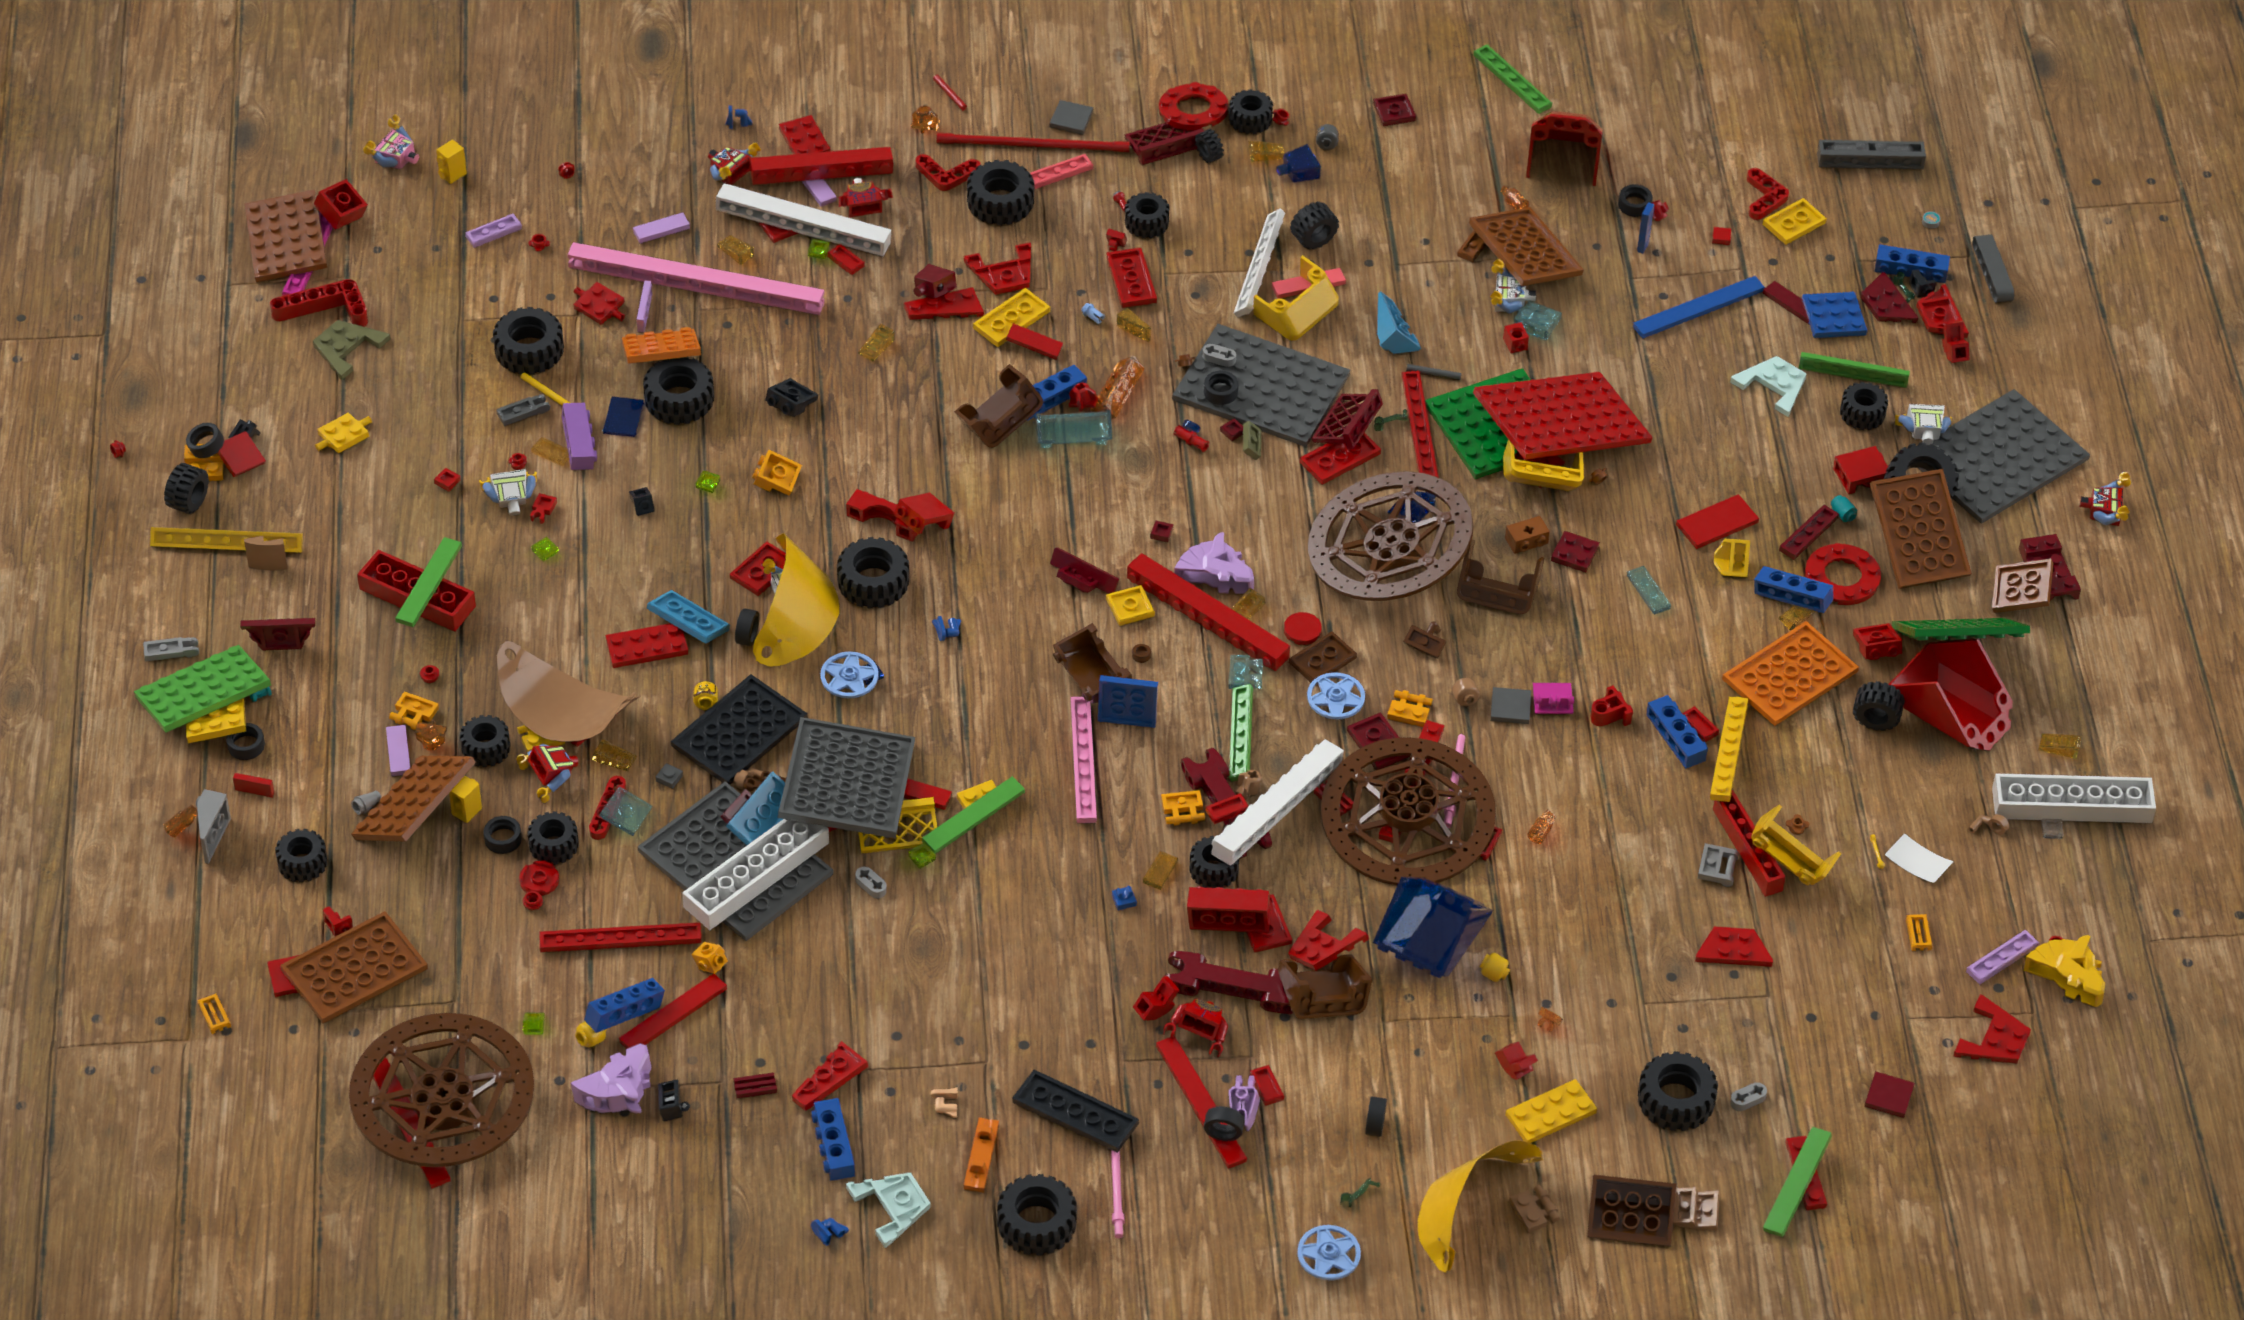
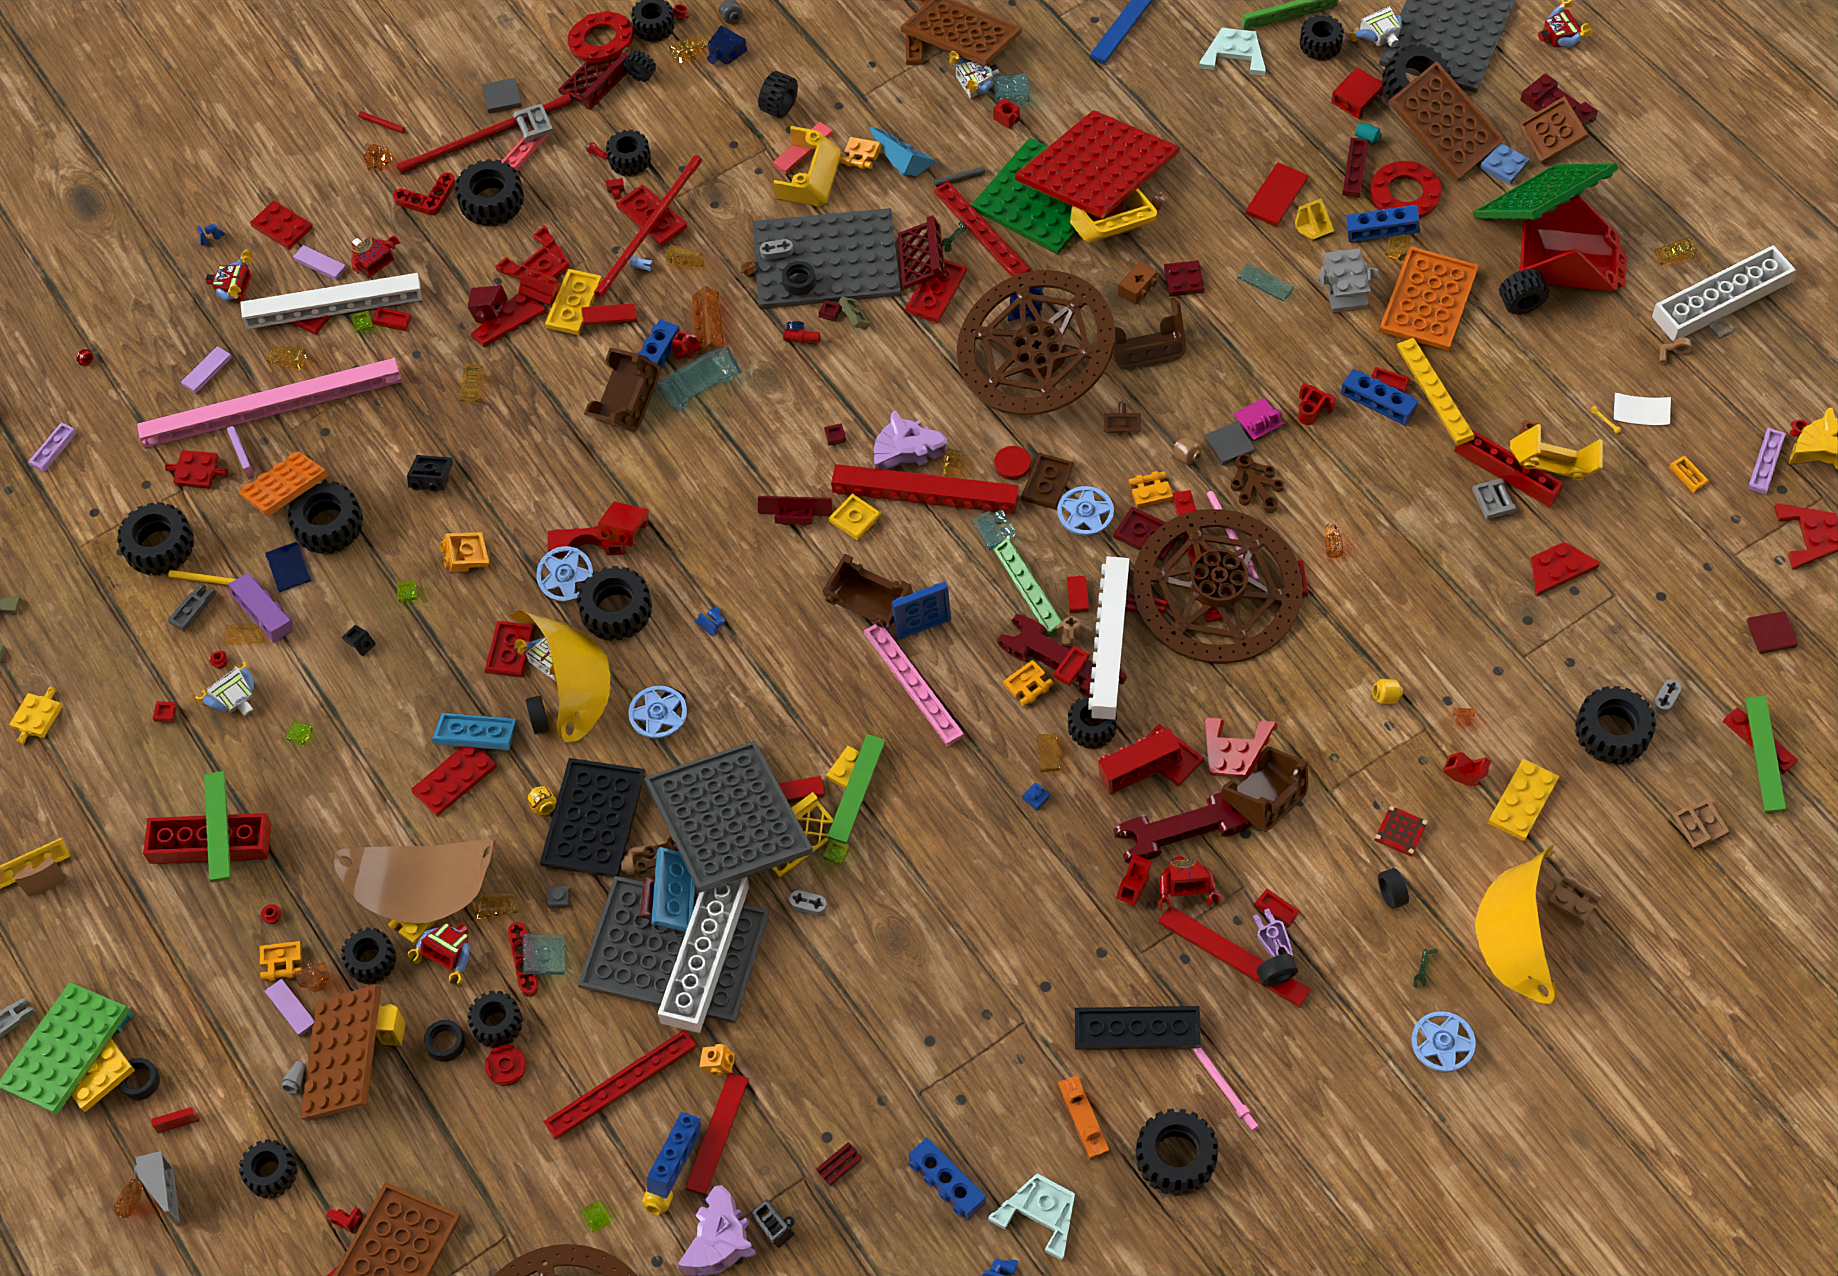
camera: 25 degrees left, 10 degrees up
dark red wing [240,618,316,651] -> none
red plate [523,891,543,910] -> none
red plate [528,234,550,251] -> none
red plate [530,493,557,524] -> none
red brick [750,147,893,185] -> none
red wing [792,1041,868,1111] -> none
light nougat piece [931,1088,958,1118] -> none
reddish brown tile [1132,644,1151,663] -> none
white plate [1234,208,1285,318] -> none
clear blue windscreen [1372,877,1493,978] -> none
reddish brown slope [1587,1174,1677,1246] -> none
red plate [1853,623,1902,660] -> none
none -> light grey plate [513,103,553,143]
none -> red brick [518,269,561,305]
none -> light blue wheel [537,546,593,602]
none -> red piece [594,155,702,298]
none -> light orange plate [840,137,882,170]
none -> red tile [1067,576,1089,613]
none -> reddish brown plant [1230,454,1284,513]
none -> light grey torso [1318,249,1379,313]
none -> tile [1374,805,1428,857]
none -> medium blue plate [1480,143,1530,185]

